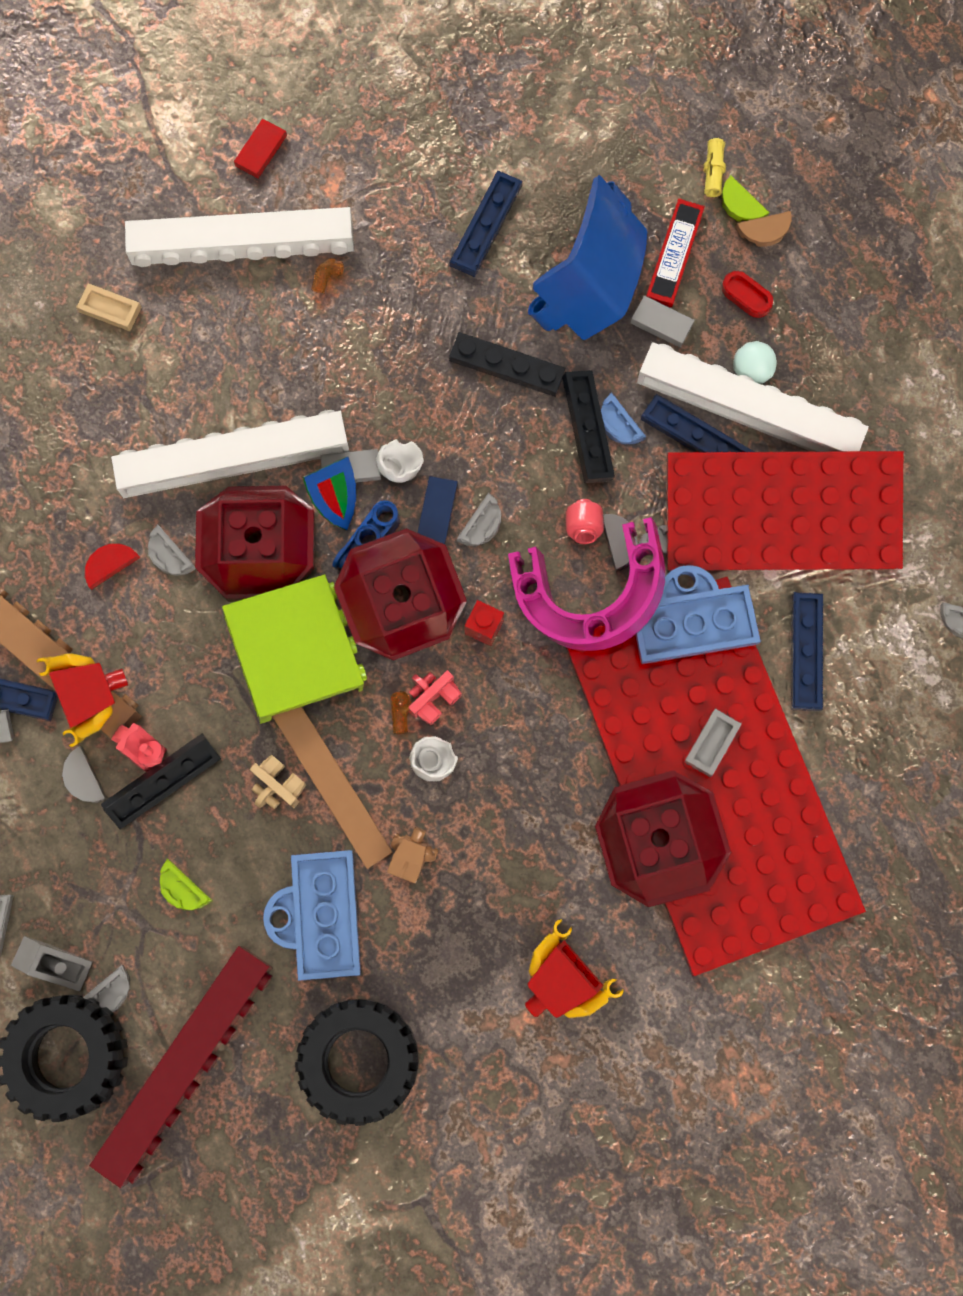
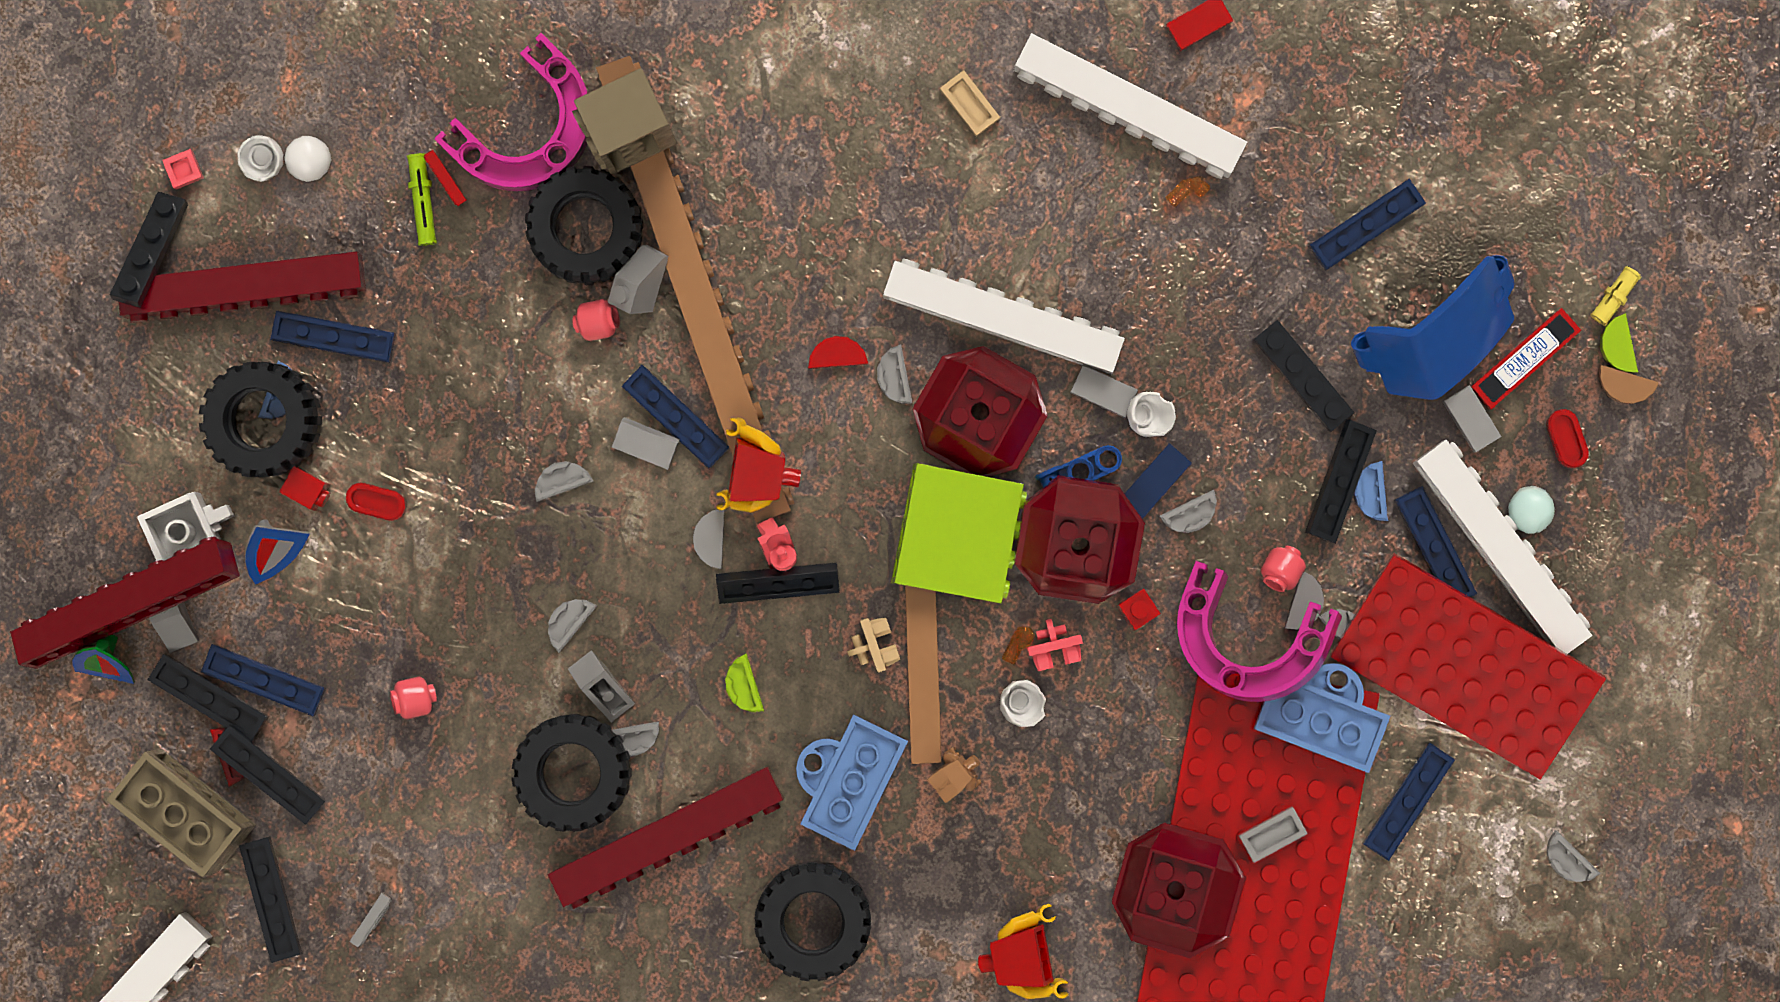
camera: 30 degrees right, 10 degrees up
blue shield [302,456,356,530] -> none

